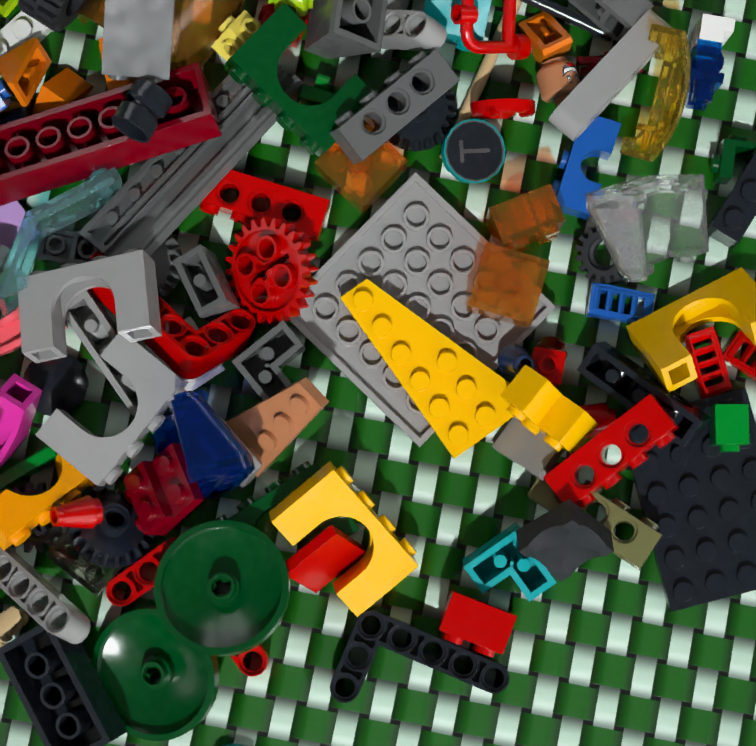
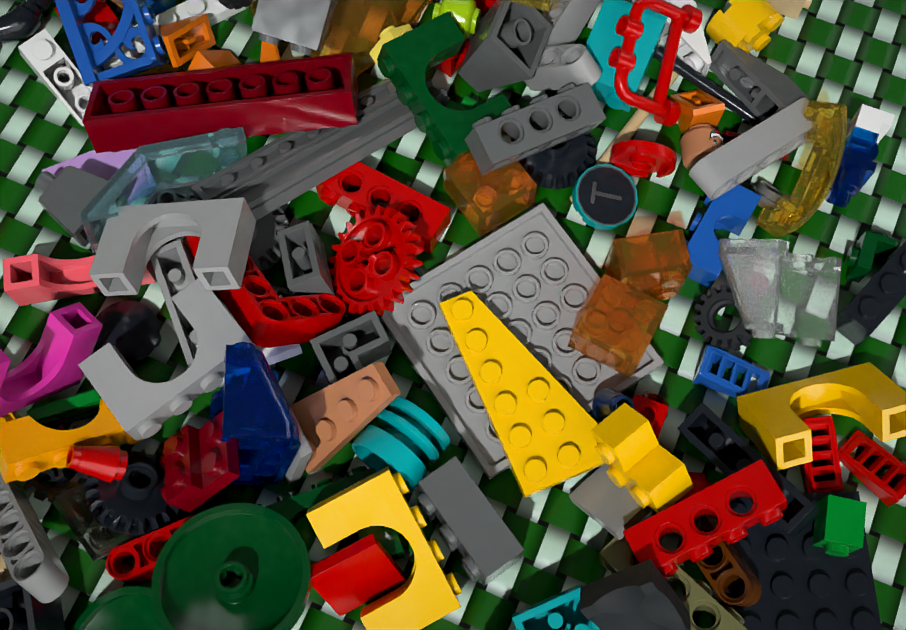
camera: 10 degrees right, 15 degrees down
black wheel [111,78,173,143] -> none
none -> teal wheel [352,396,450,493]
none -> dark grey brick [417,456,524,586]
none -> reddish brown beam [677,515,762,607]
none -> dark grey plate [751,181,783,210]

